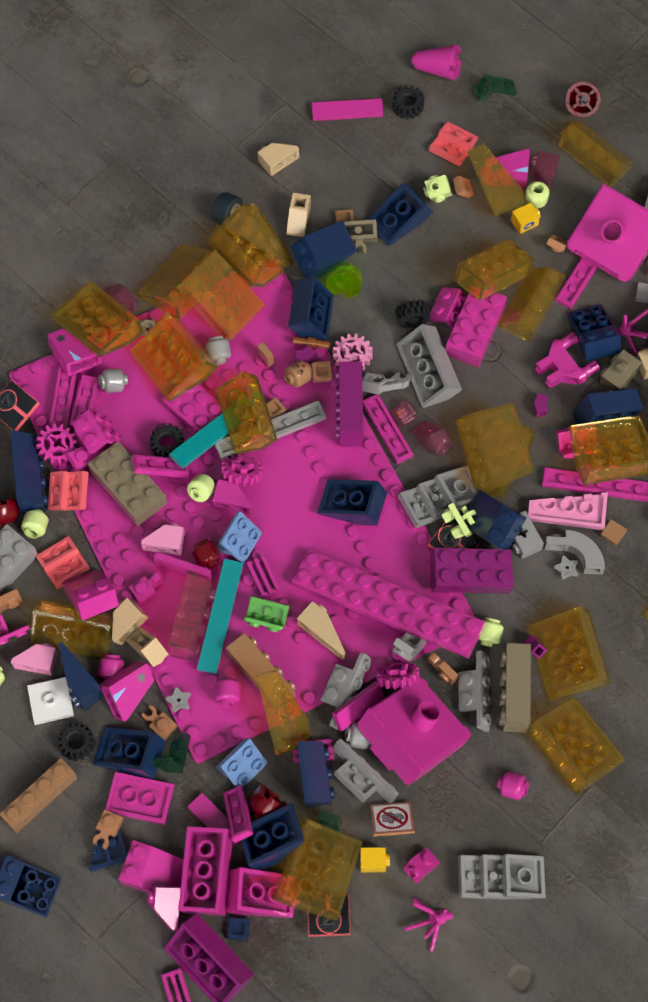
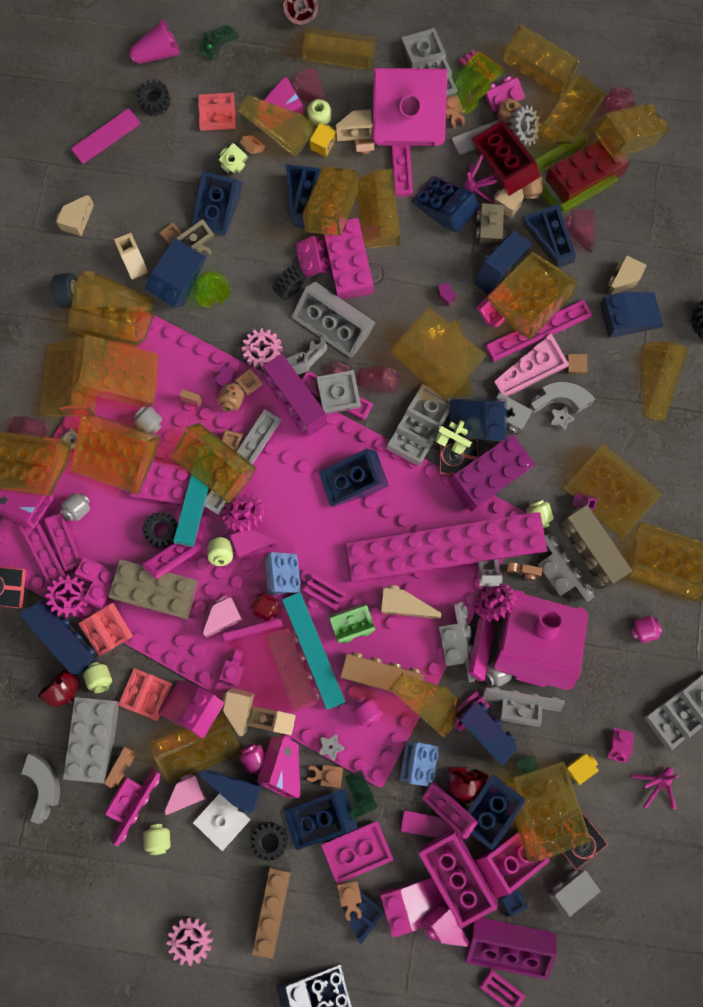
camera: 35 degrees left, 10 degrees up
dark pink bracket [72,409,123,454] -> none
dark blue slope [288,276,334,341] -> none
dark orange bar [293,337,331,349] -> none
piece [370,802,415,836] -> none
dark pink connector [535,332,600,389] -> none
none -> dark blue wedge [286,164,324,228]
none -> light grey plate [317,370,361,414]
none -> tan slope [336,110,373,141]
none -> light grey brick [548,870,601,917]

